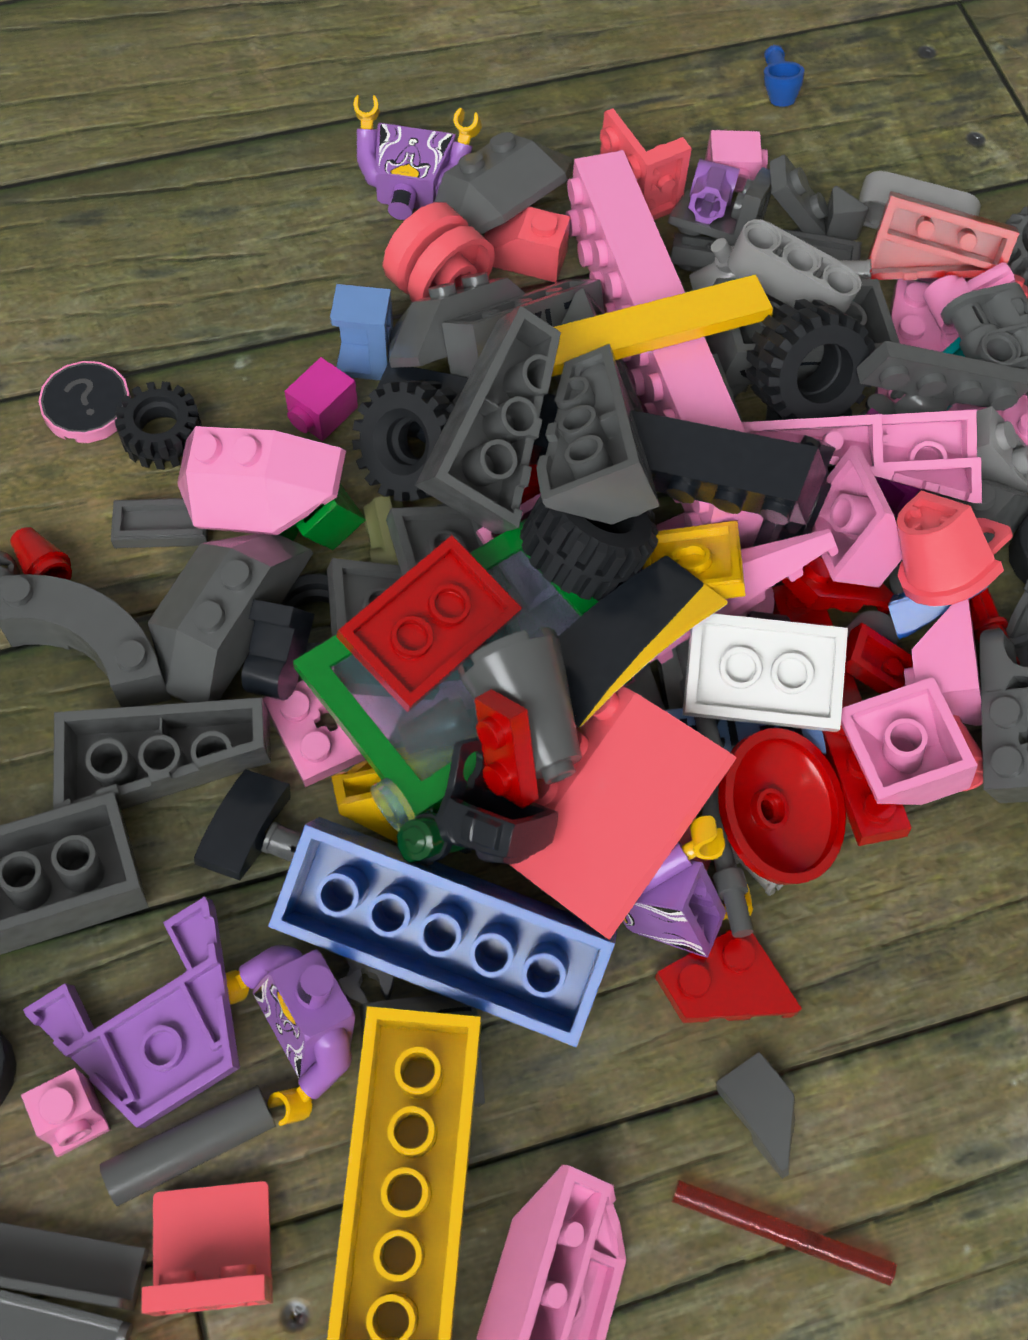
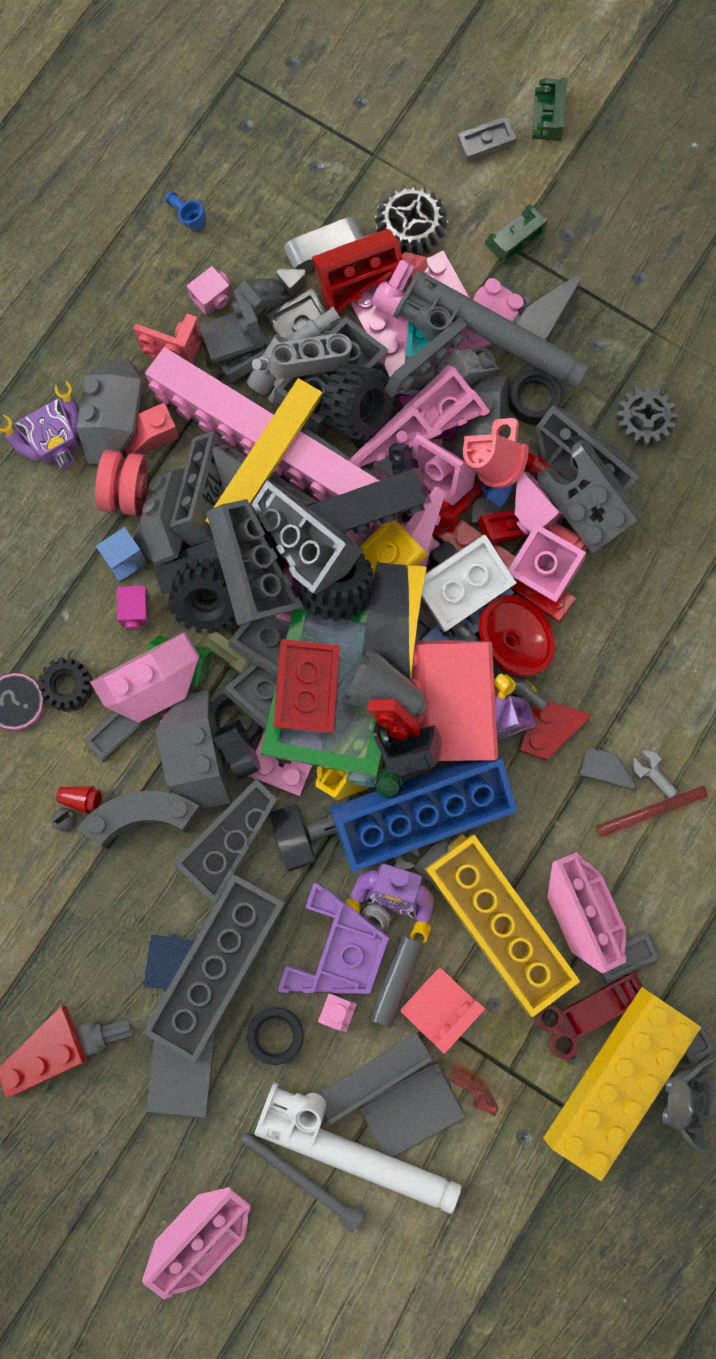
camera: 35 degrees left, 15 degrees up
medium lavender piece [688,159,740,224] -> none
none -> light grey plate [362,904,391,931]
none -> light grey bar [632,750,677,798]

